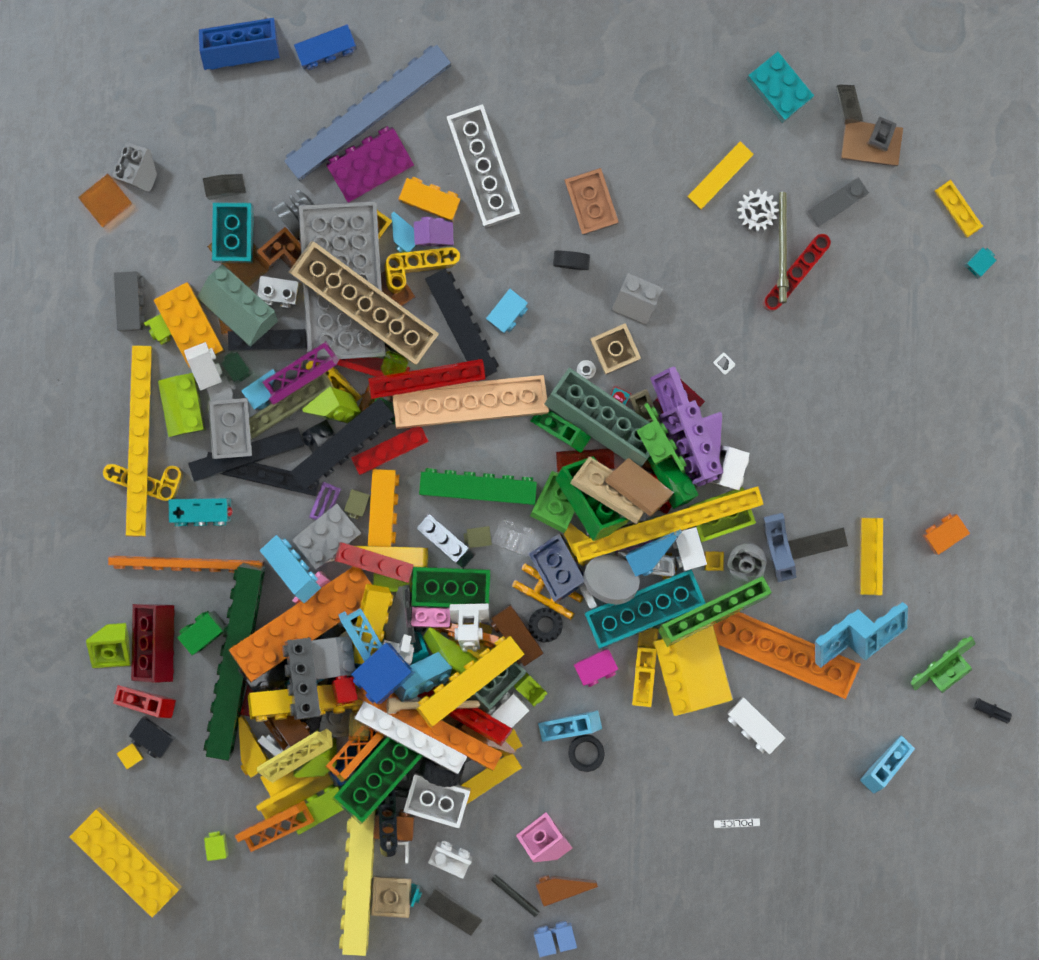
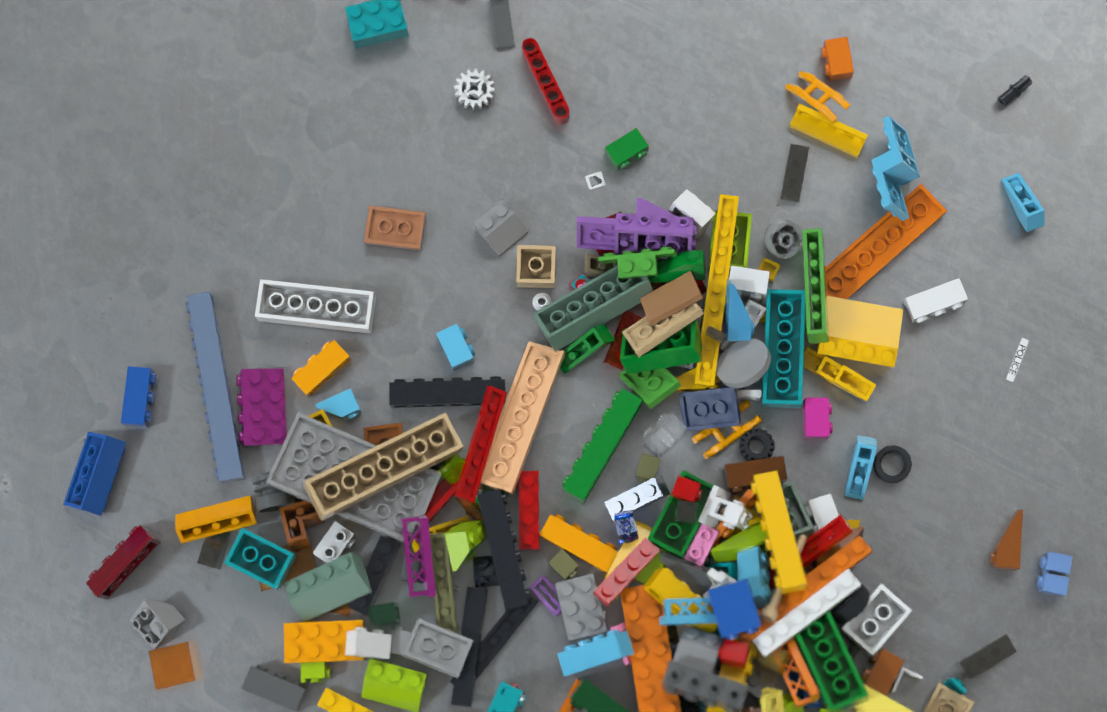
camera: 50 degrees left, 10 degrees down
medium azure slope [241,369,276,411] -> none
black beam [378,790,398,857] -> none
yellow beam [384,247,460,293] -> none
medium lavender brick [414,217,454,247] -> none
white bracket [428,840,472,879] -> none
yellow tile [460,754,522,805] -> none
pearl dark grey bar [491,874,540,917] -> none
lime bracket [514,673,547,706] -> none
bright pink slope [516,812,572,862] -> none
black tyre [553,250,590,270] -> none
yellow tile [687,141,754,210] -> none
sand blue arch [764,513,797,582] -> none
olive bar [777,192,789,304] -> none
bright green bracket [911,636,975,693] -> none
none -> dark red slope [86,525,161,600]
none -> light orange brick [175,495,257,544]
none -> green brick [605,128,649,170]
none -> clear blue brick [613,510,639,543]
none -> red brick [671,476,702,505]
none -> clear smoke brick [674,500,698,525]
none -> clear smoke tile [705,325,726,343]
none -> light orange piece [785,71,851,123]

